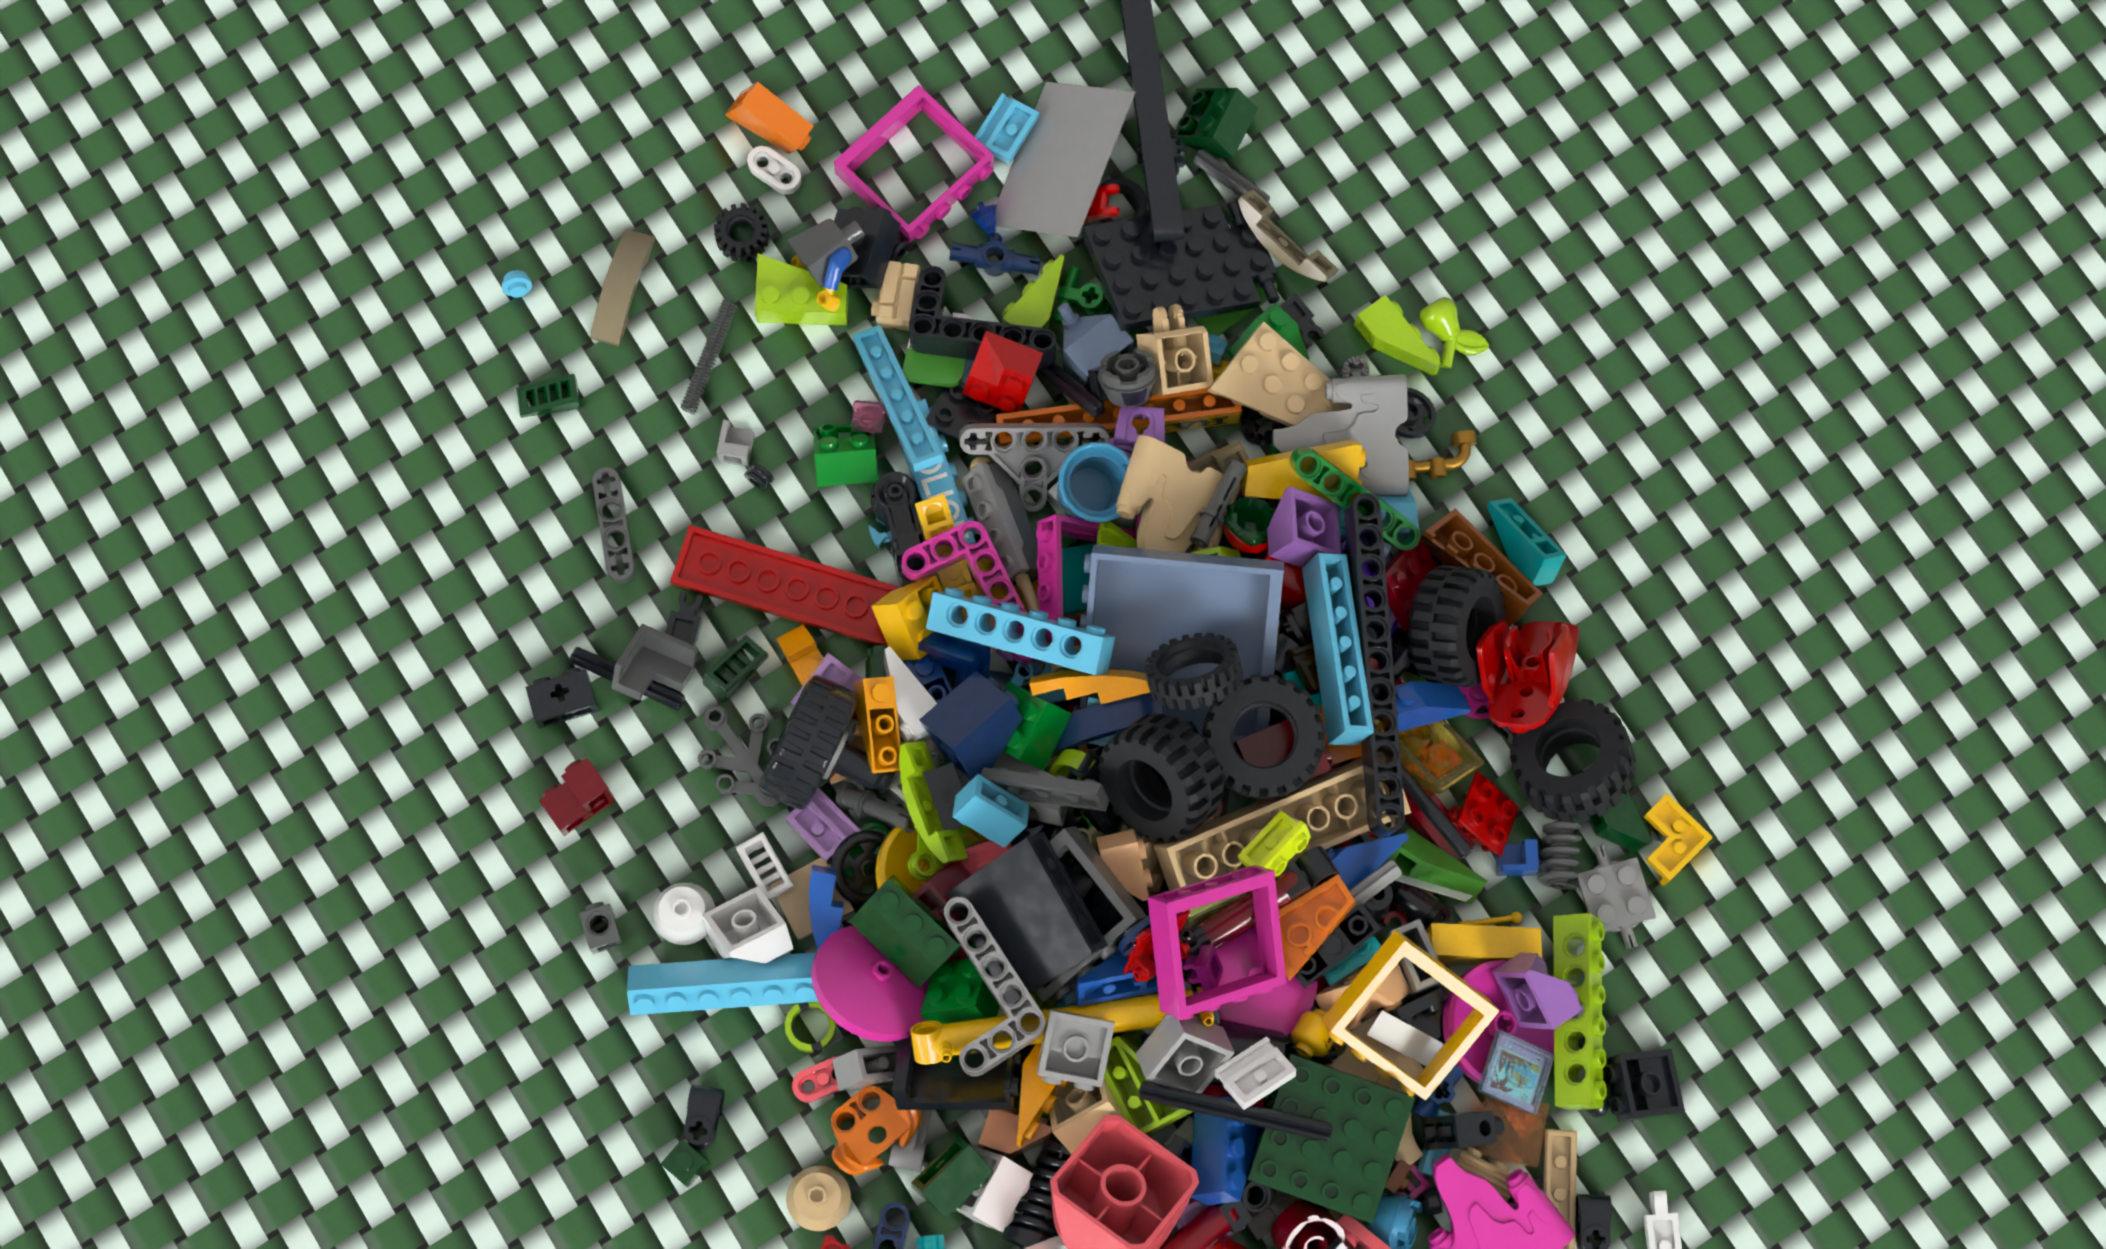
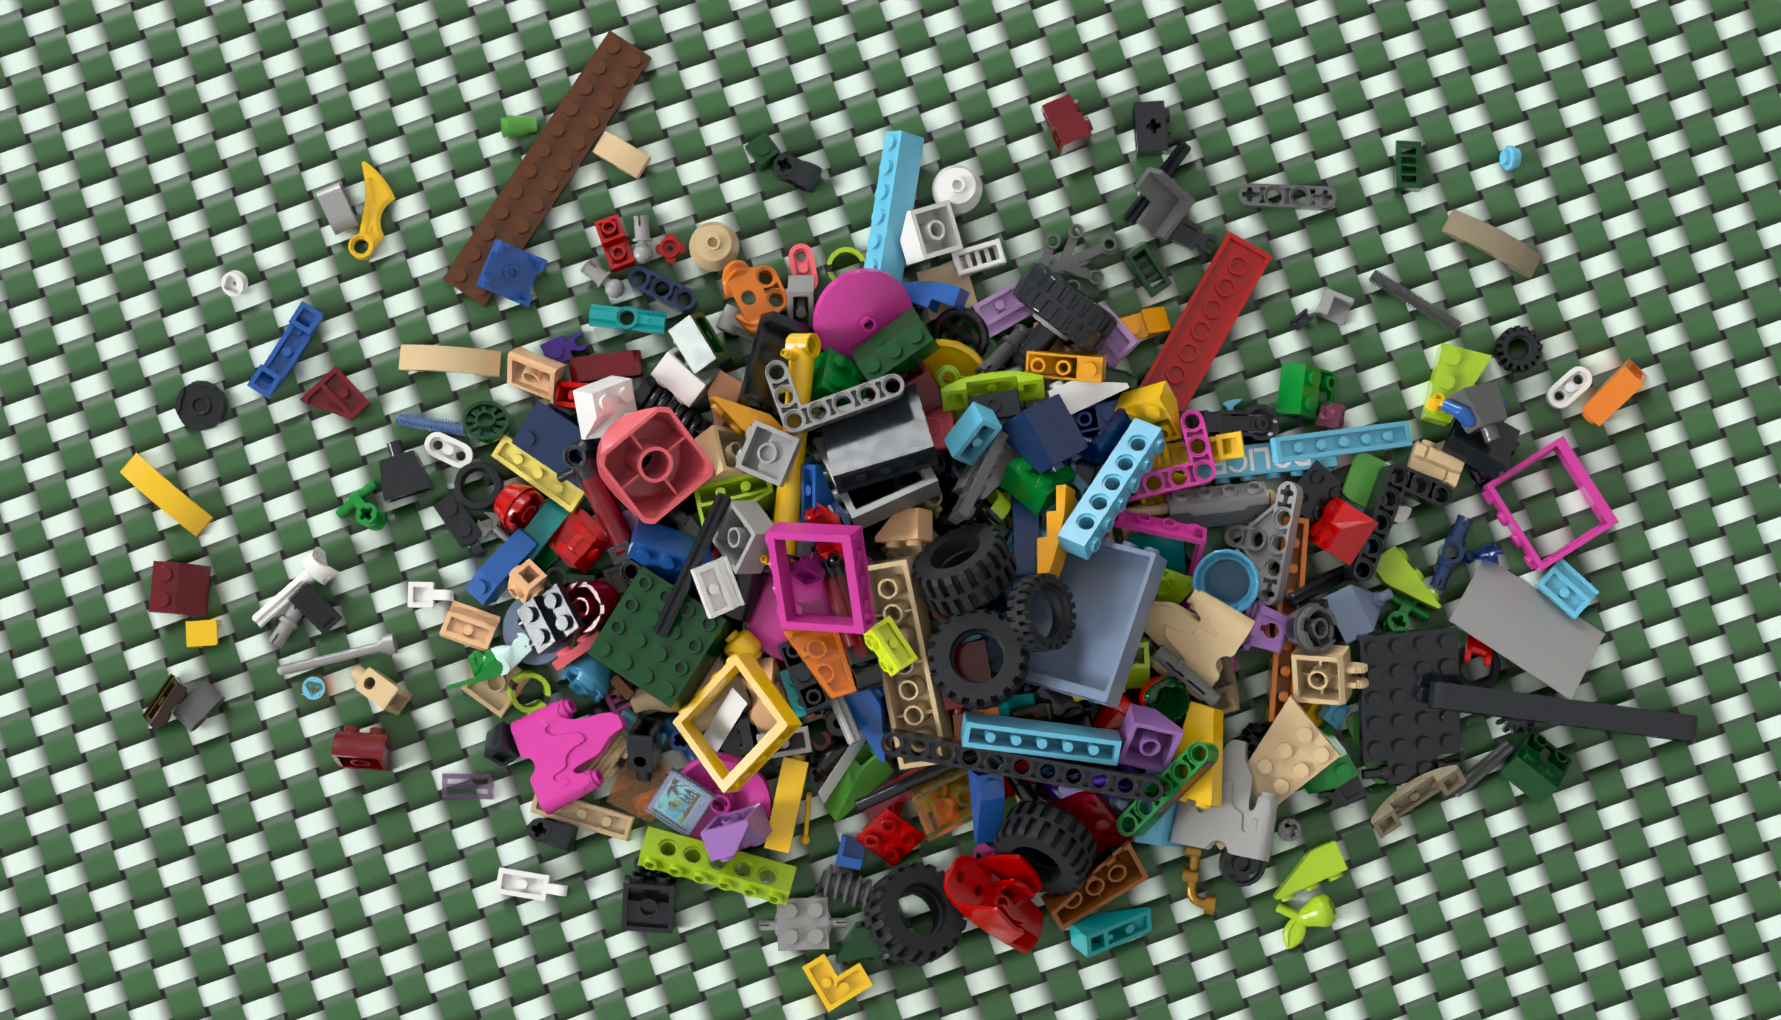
camera: 110 degrees right, 10 degrees up
dark grey brick [579,902,624,954] -> none

